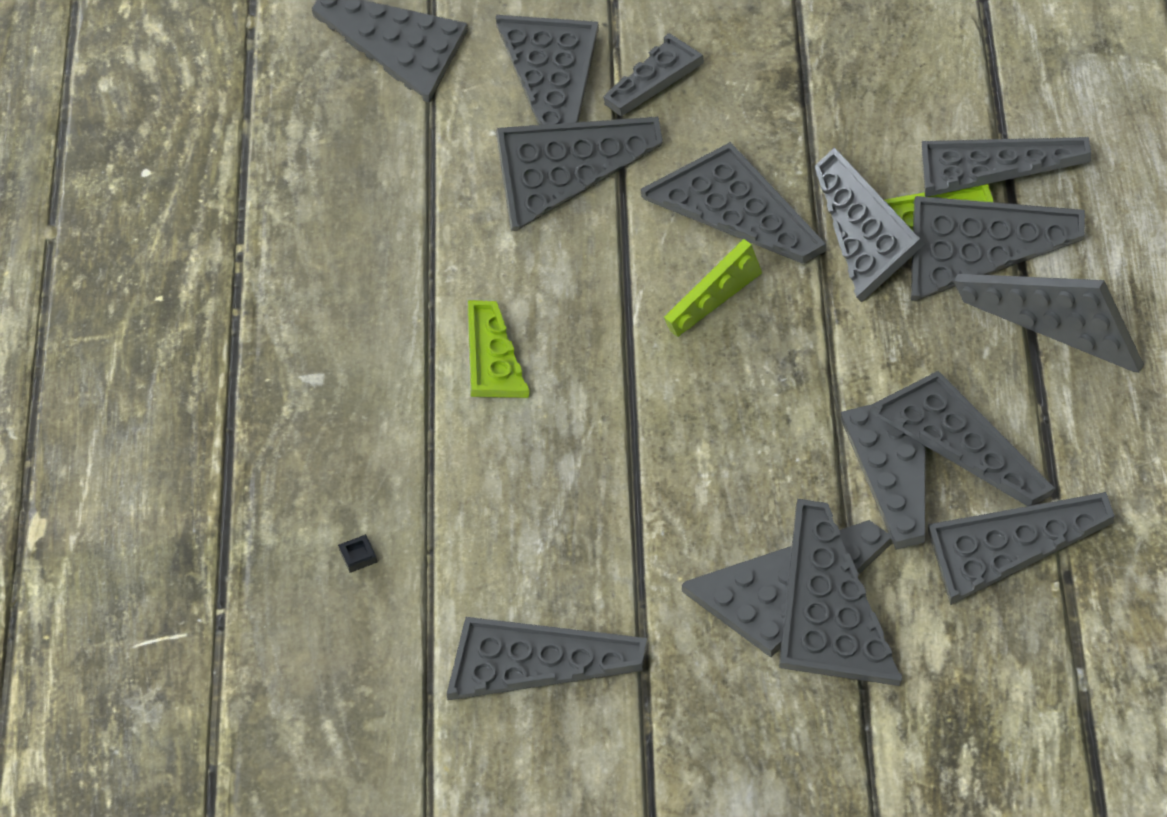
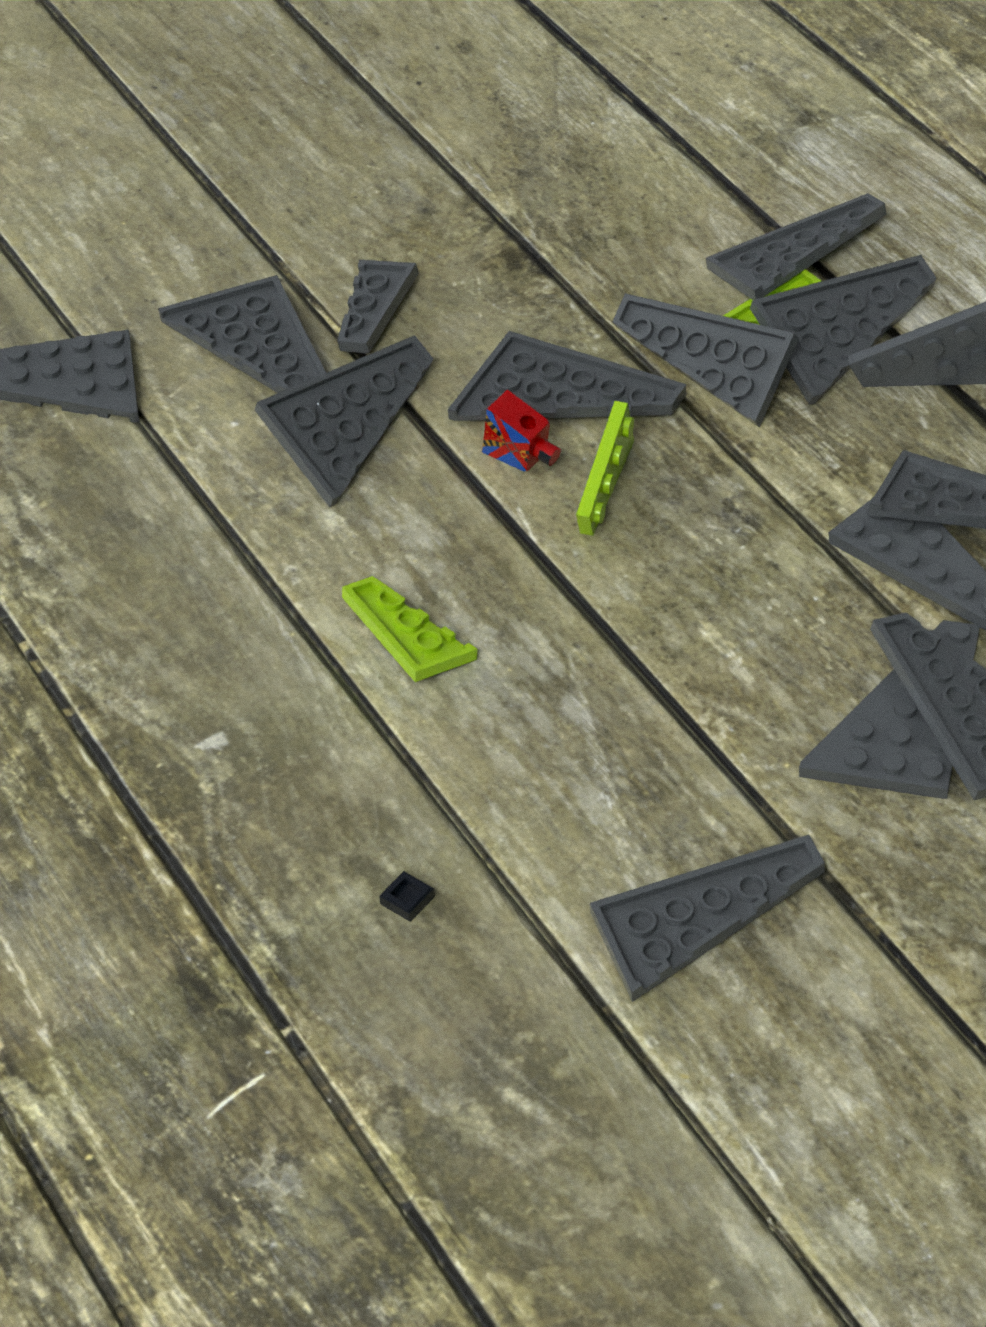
camera: 30 degrees left, 5 degrees down
none -> red torso [482,390,561,472]

